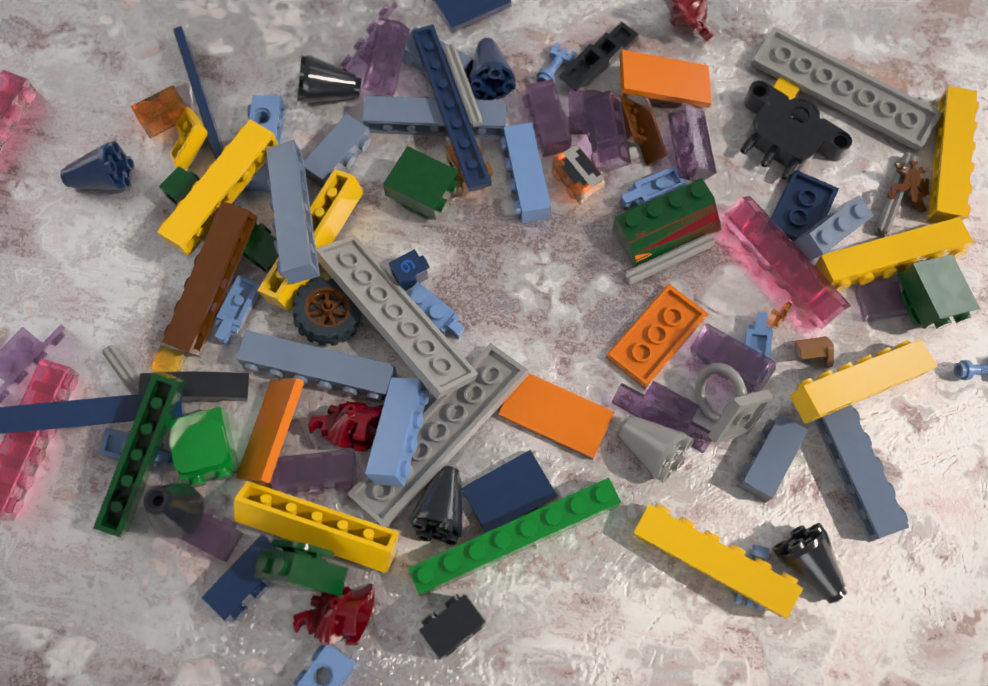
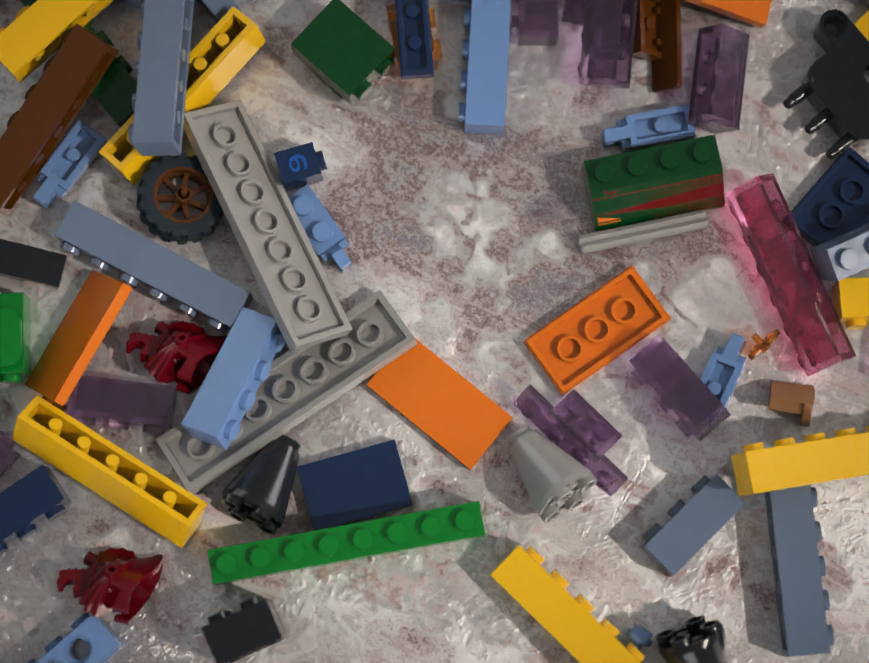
camera: 15 degrees right, 10 degrees up
dark green brick [254,539,348,596] -> none
brick [552,144,605,205] -> none
light grey tile [695,363,775,443] -> none

